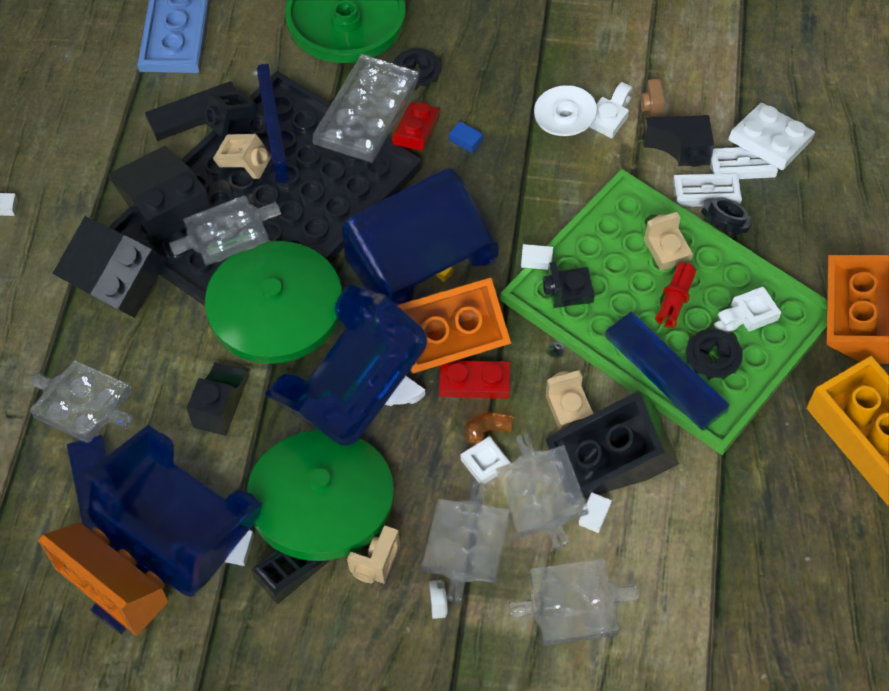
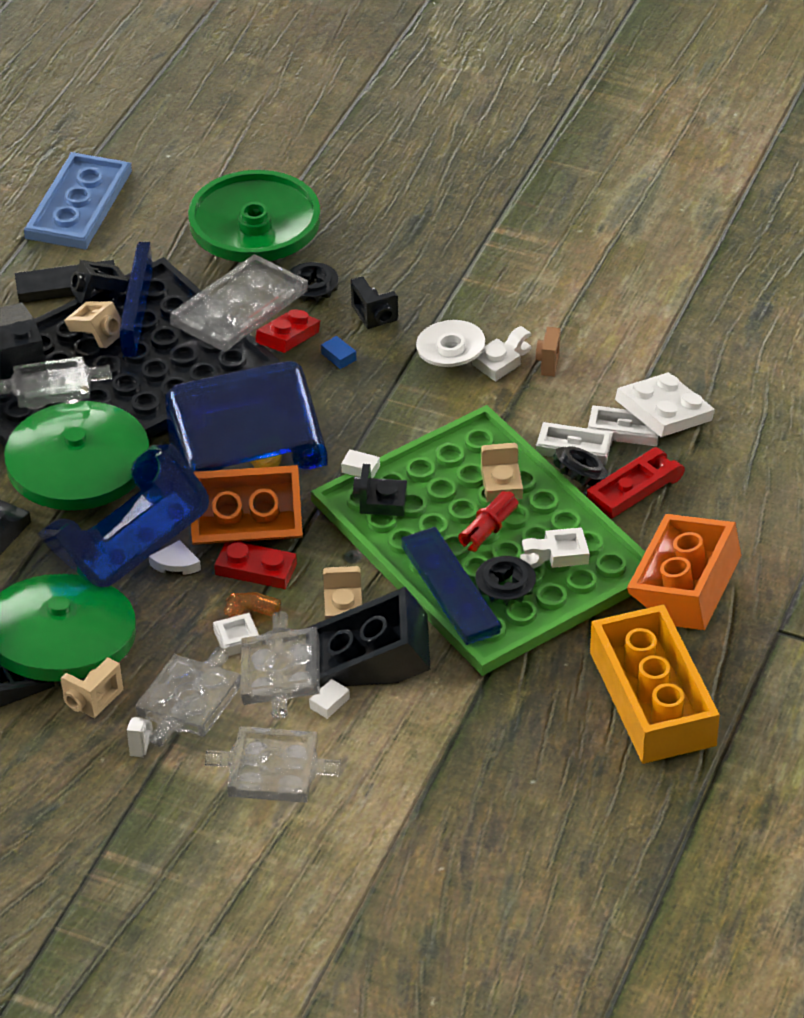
camera: 15 degrees right, 15 degrees down
black arch [642,115,714,167] -> none
none -> black bracket [351,276,398,330]
none -> red plate [587,447,685,519]

